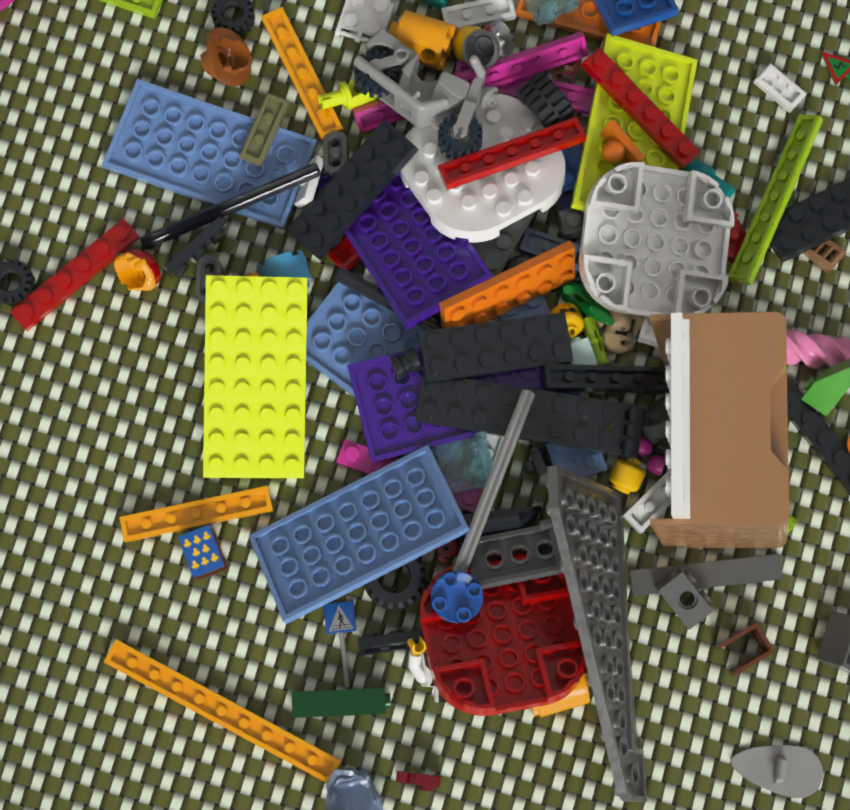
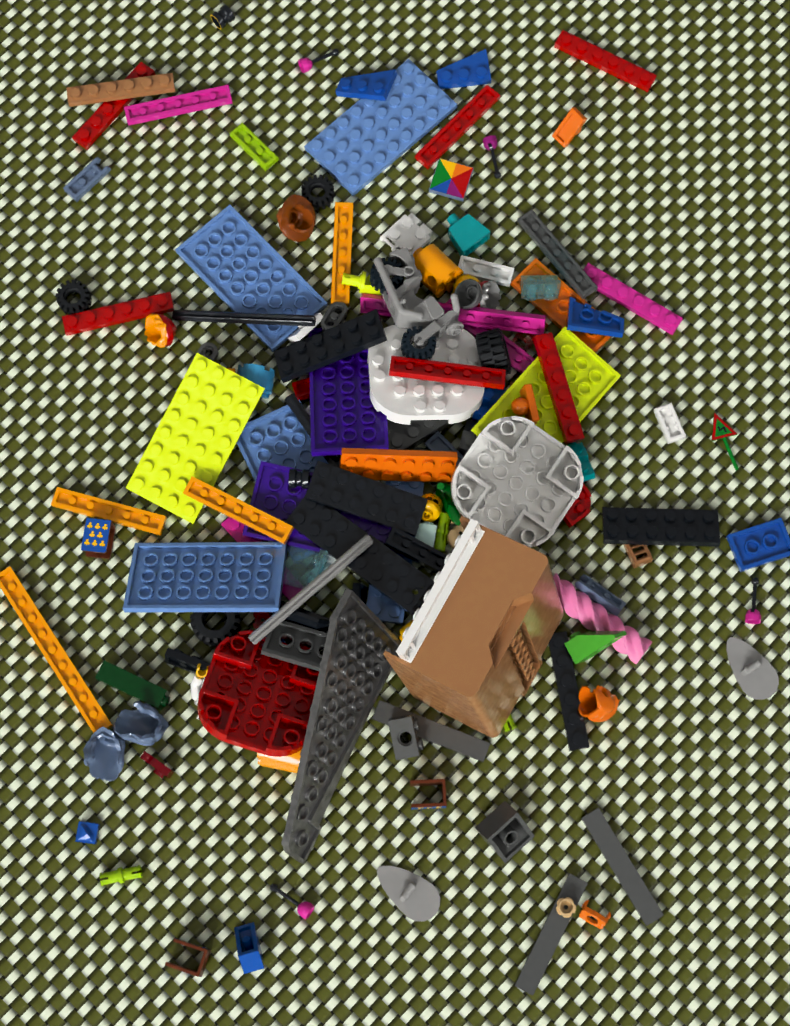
camera: 30 degrees right, 5 degrees down
black plate [164,216,226,279] -> none
olive tile [239,92,290,168] -> none
piece [323,601,357,689] -> none
blue dish [431,570,483,623] -> none
lime tile [728,114,823,285] -> none
none -> sand blue hair [113,701,169,746]
none -> light orange plate [183,476,294,545]
none -> sand blue hinge [575,574,626,616]

